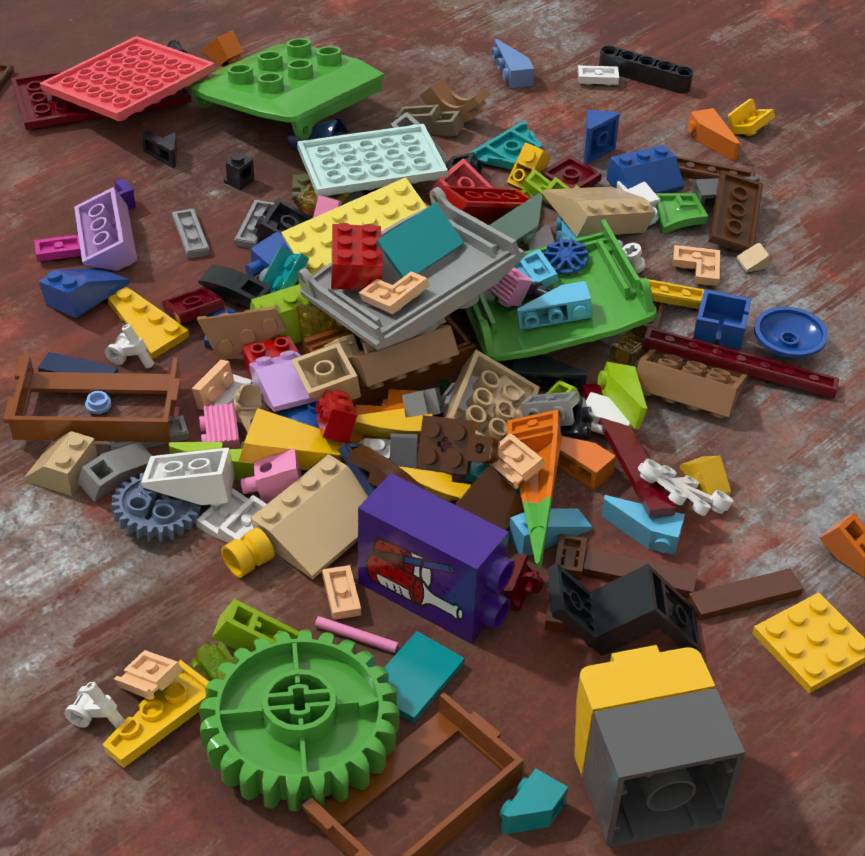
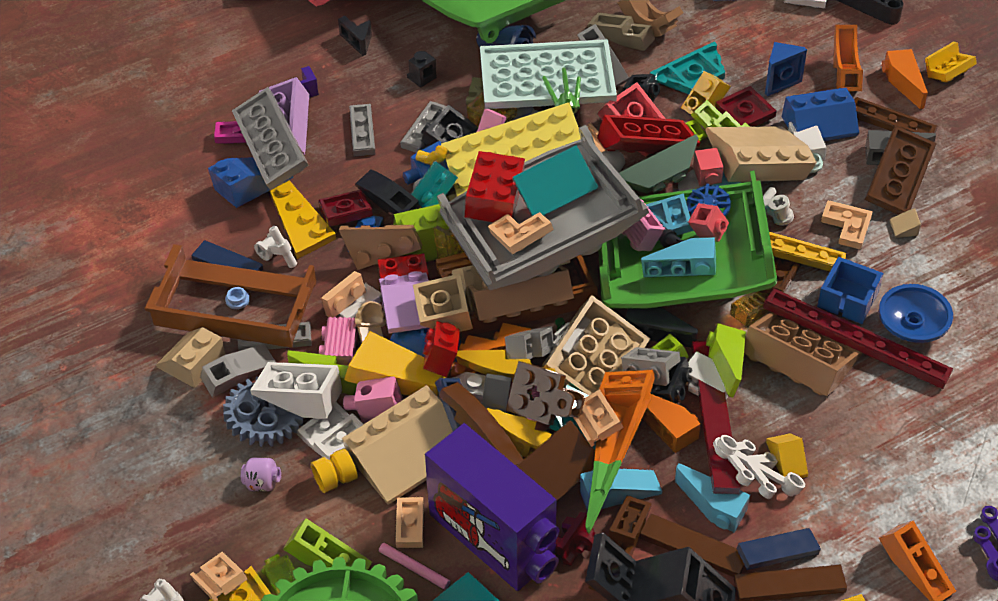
camera: 15 degrees right, 5 degrees up
bright green plate [655,193,709,234] -> none
none -> light grey plate [232,87,309,190]
none -> lavender head [241,458,281,491]
none -> yellow arm [415,145,447,165]
none -> bright green plant [542,67,581,114]
none -> coral brick [688,203,729,242]
none -> coral brick [693,148,724,186]
none -> dark blue tile [736,528,821,570]
none -> orange arch [833,25,863,91]

